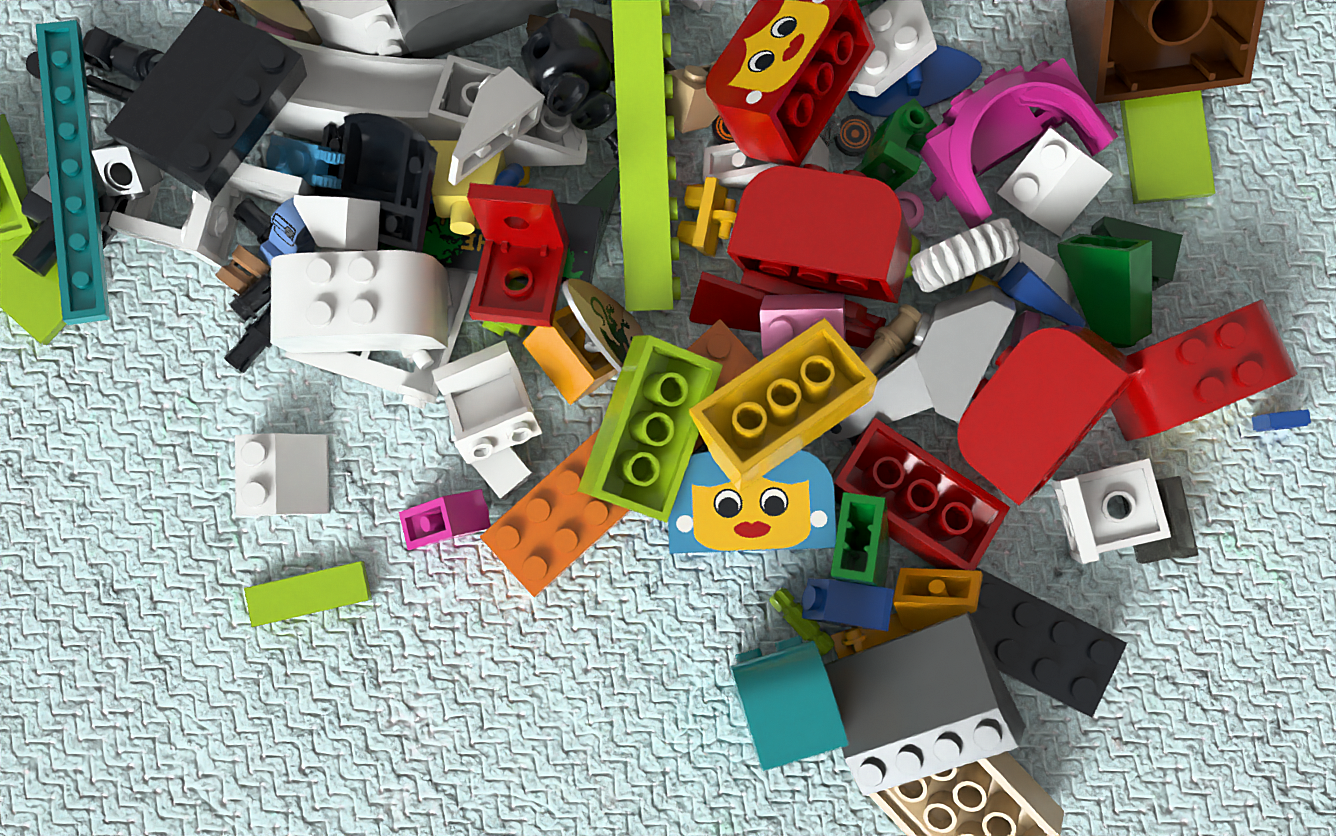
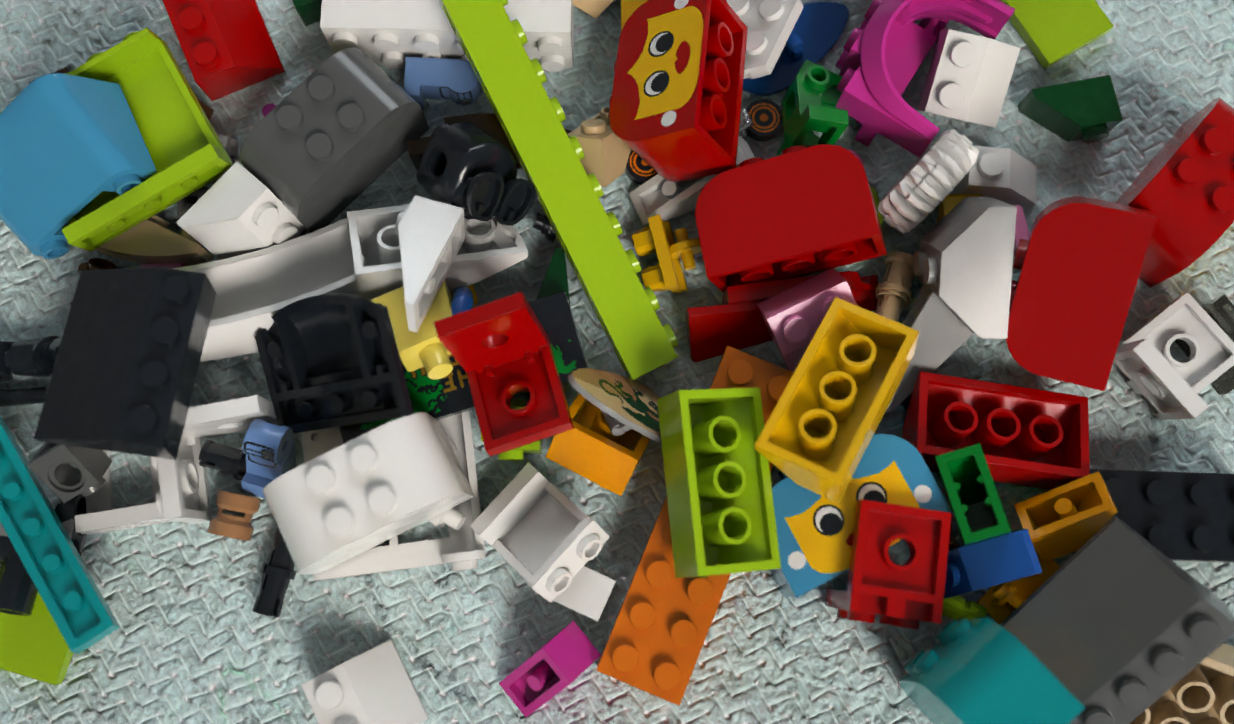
camera: 30 degrees left, 5 degrees down
black pin [228,273,271,322] -> none
dark azure hinge [266,135,345,189] -> none
white slope [293,195,380,252] -> none
blue slope [998,262,1086,327] -> none
green slope [1057,234,1152,348] -> none
none -> red bracket [825,499,952,630]

